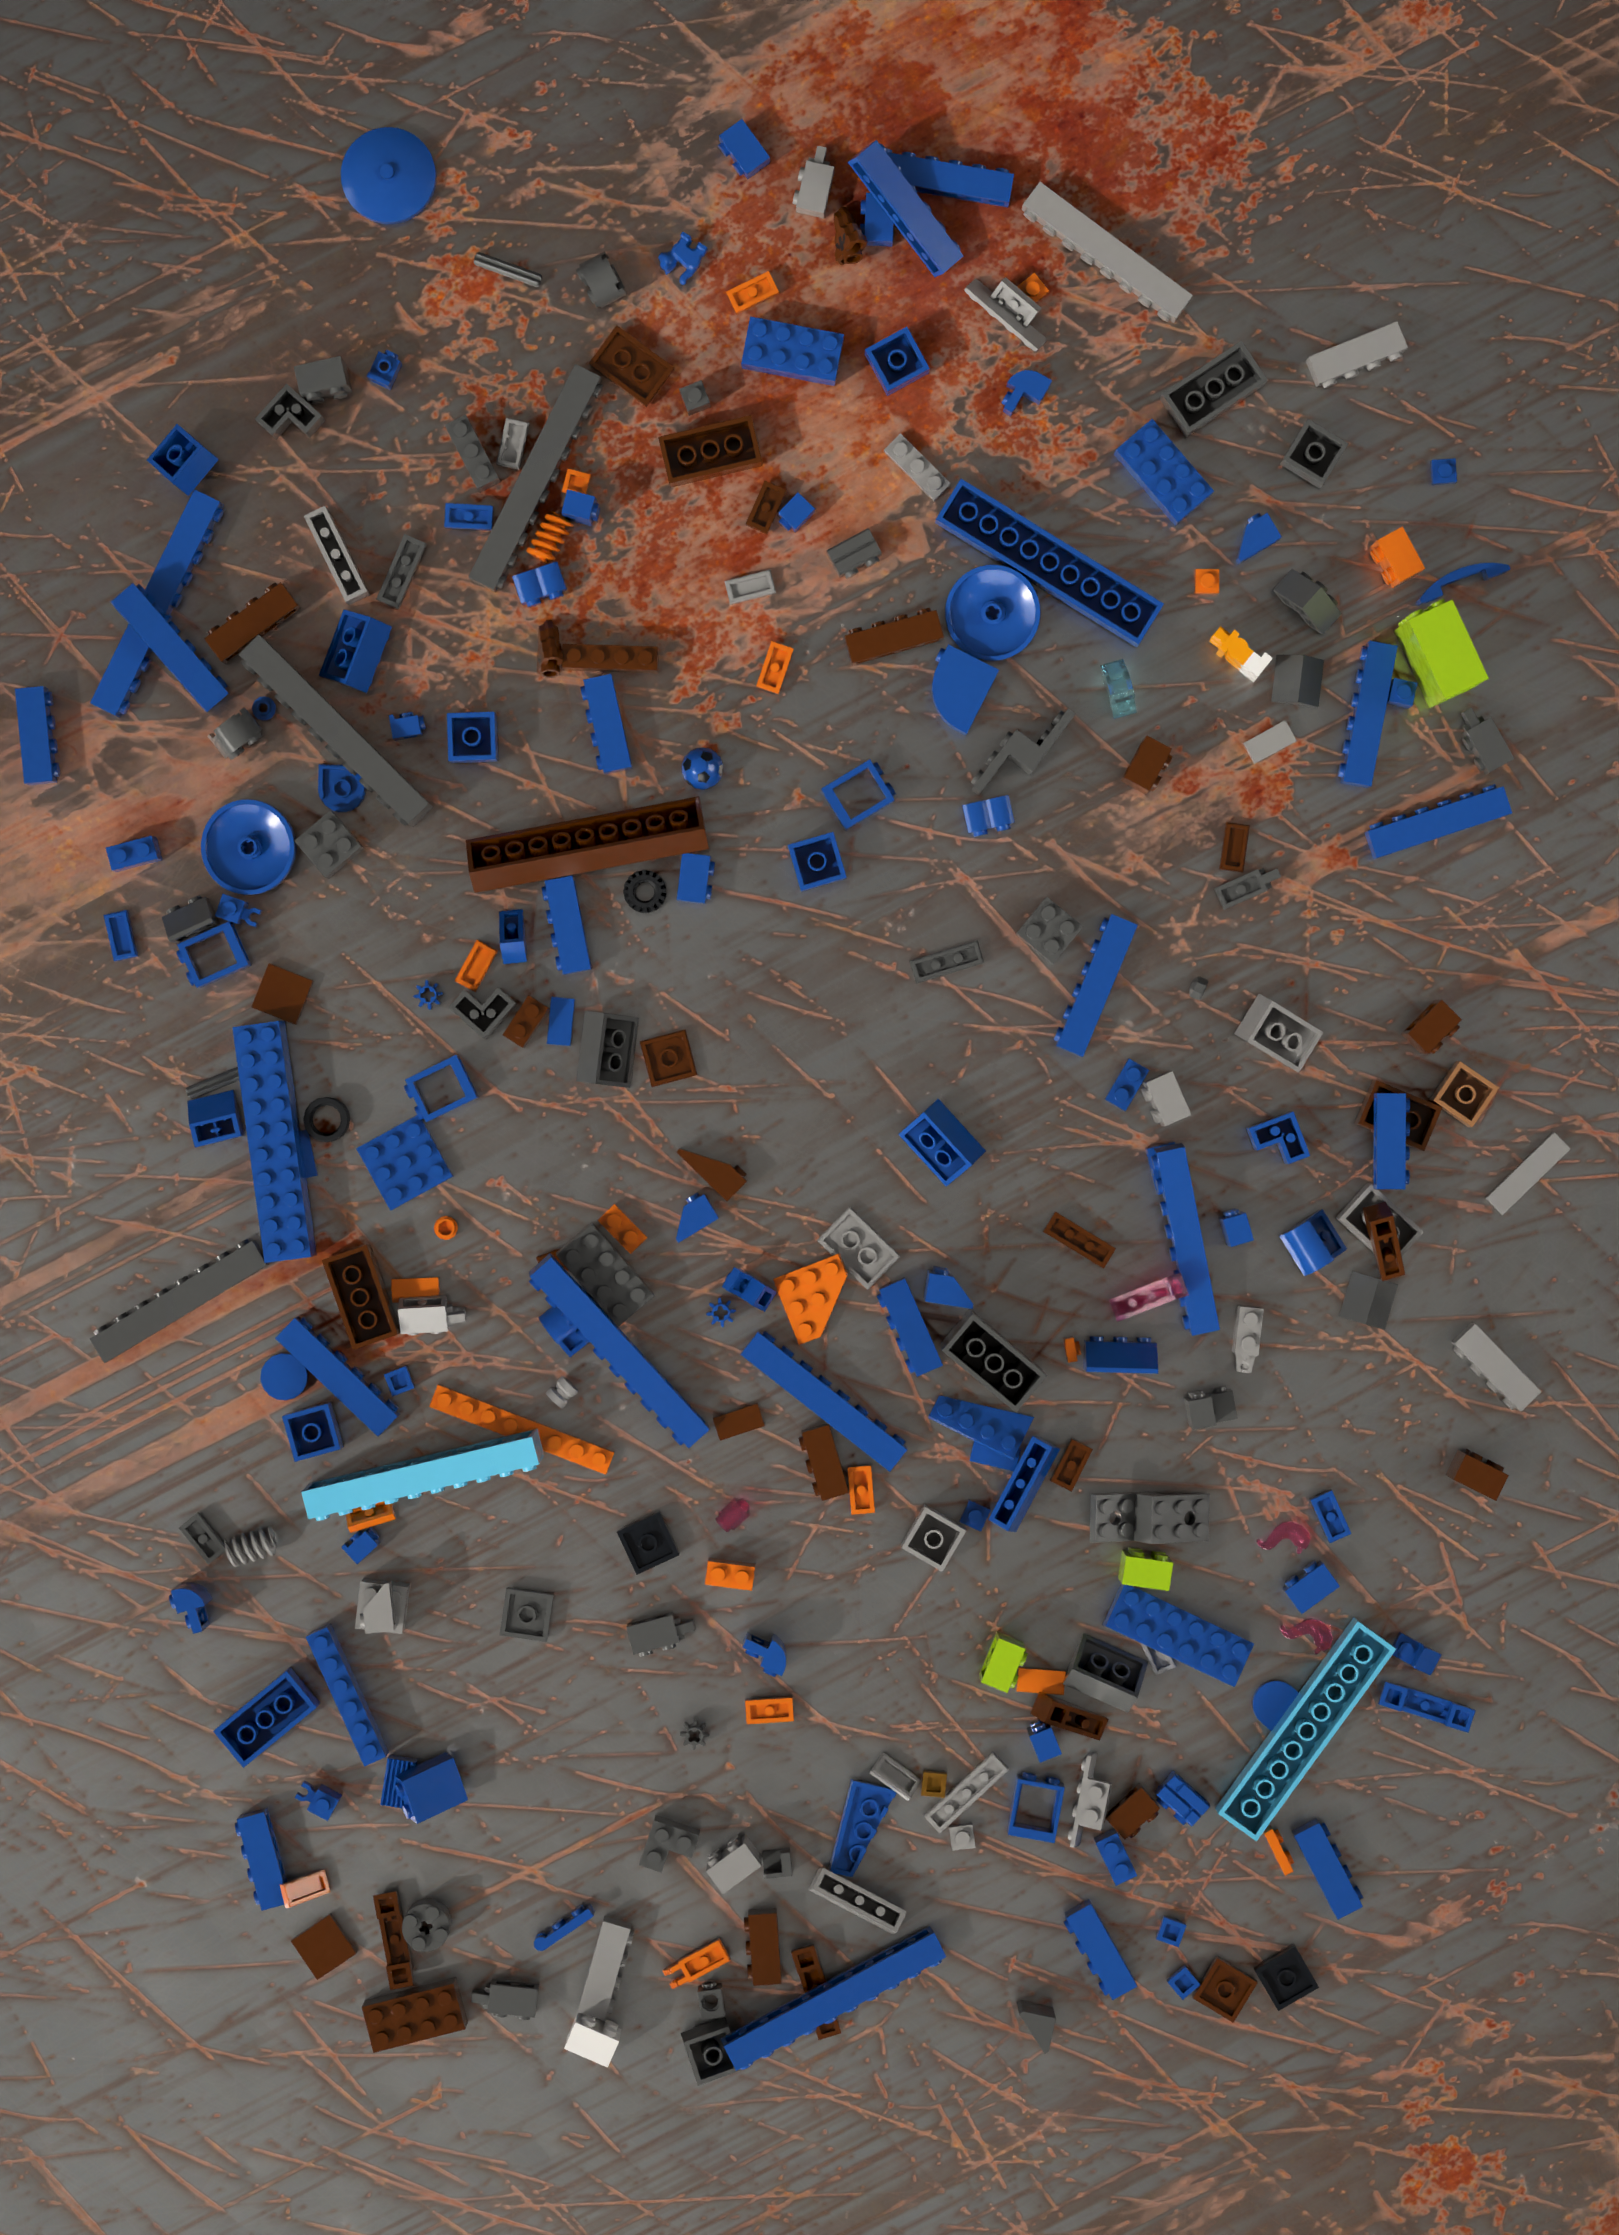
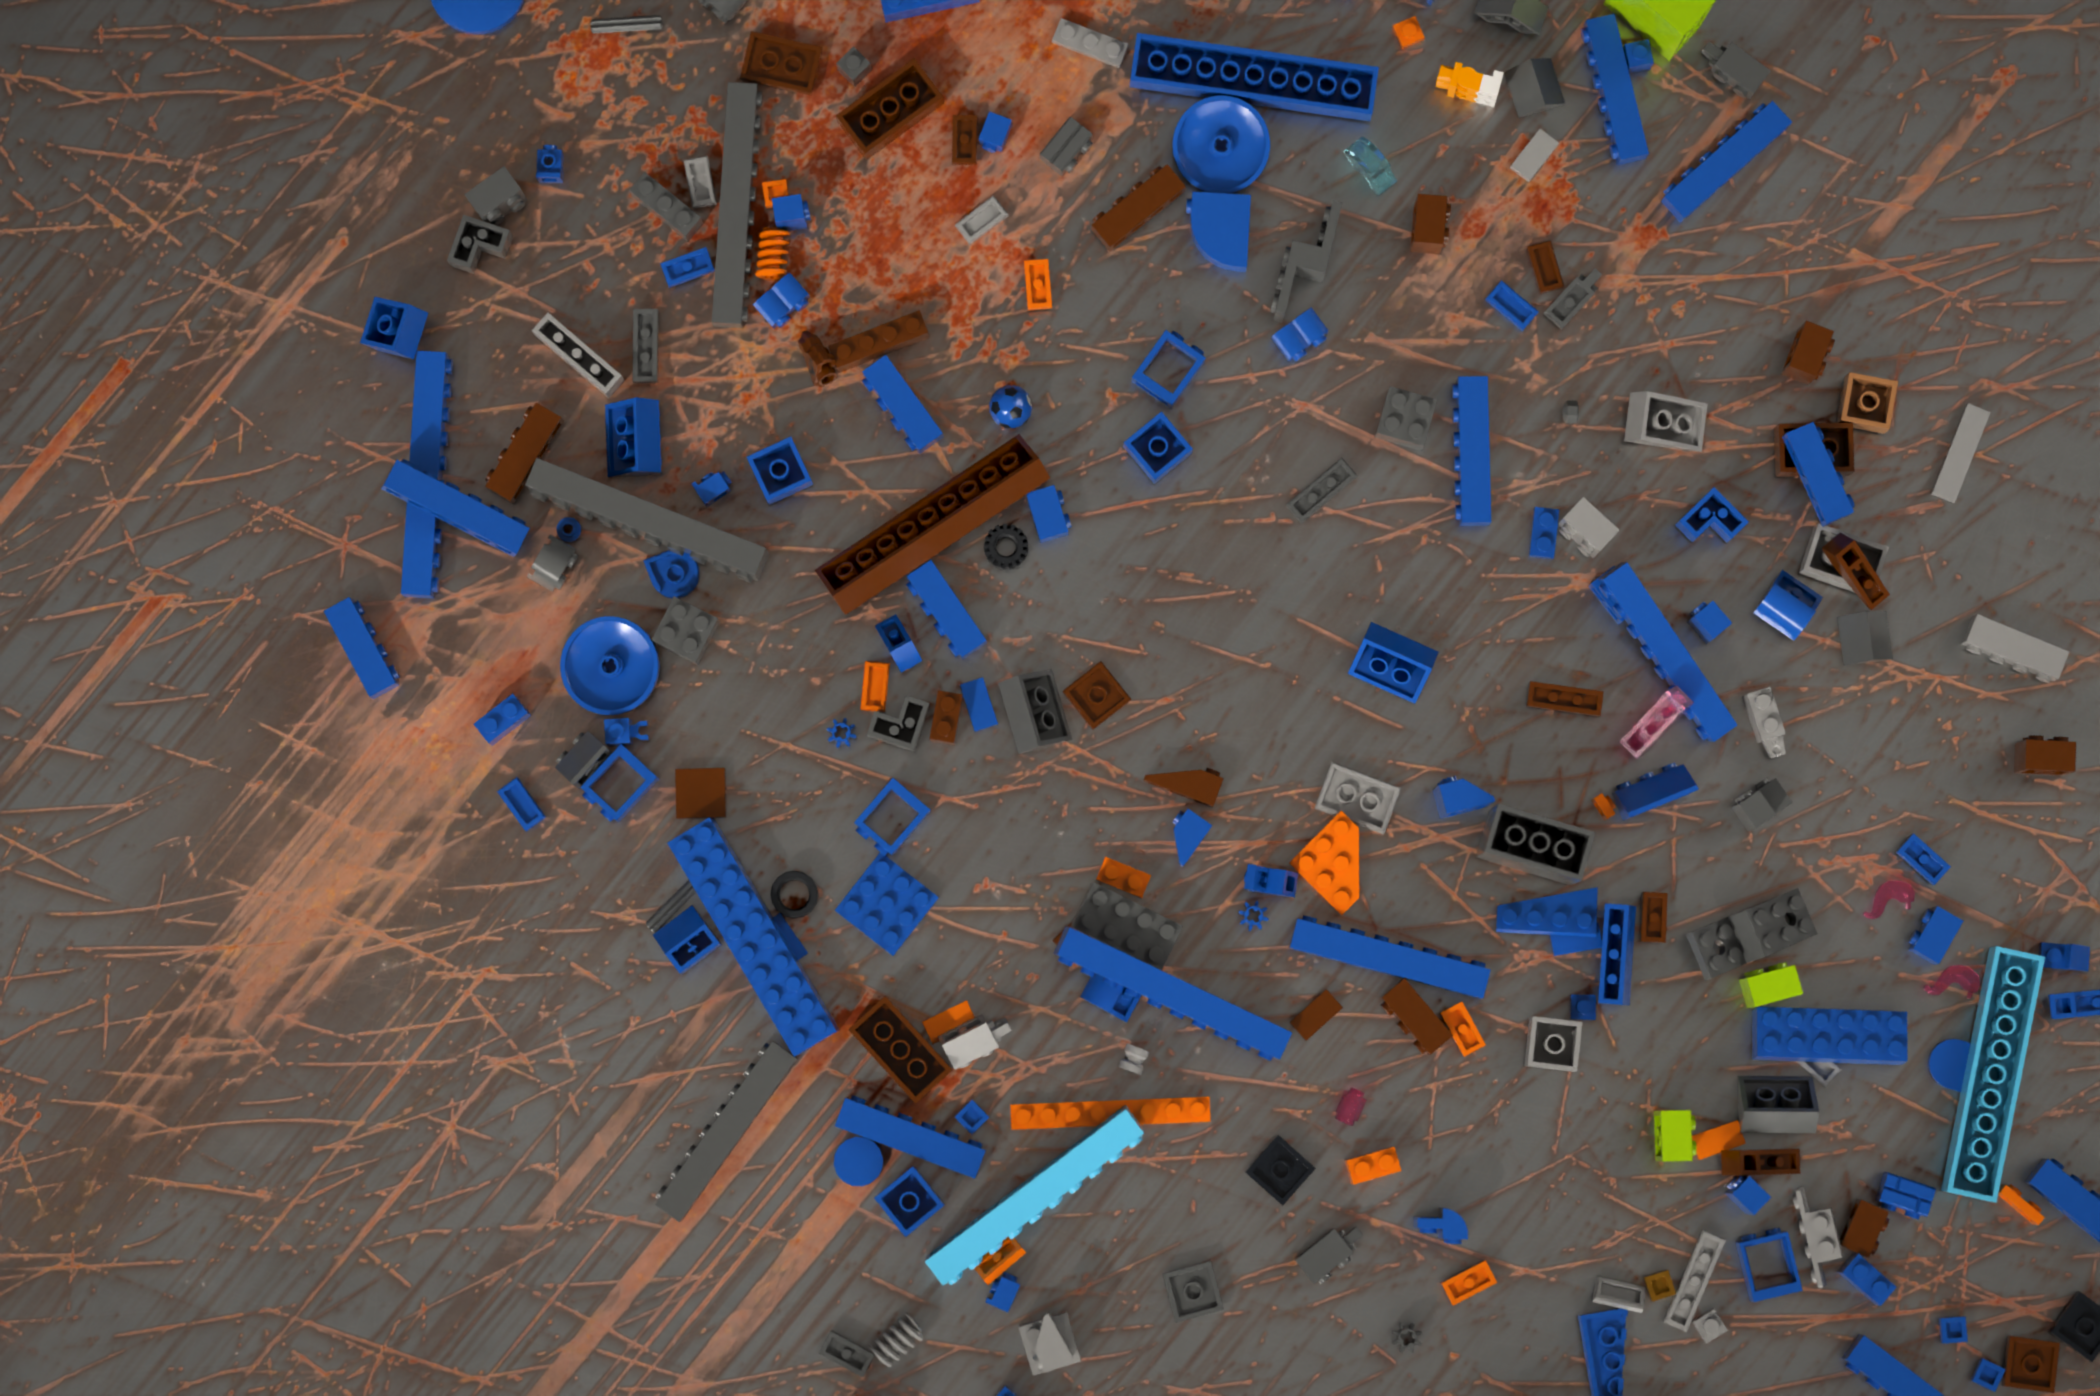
camera: 25 degrees left, 5 degrees down
orange plate [434,1216,458,1240] -> none
blue brick [876,1277,943,1377] -> none
none -> blue tile [1485,280,1539,331]

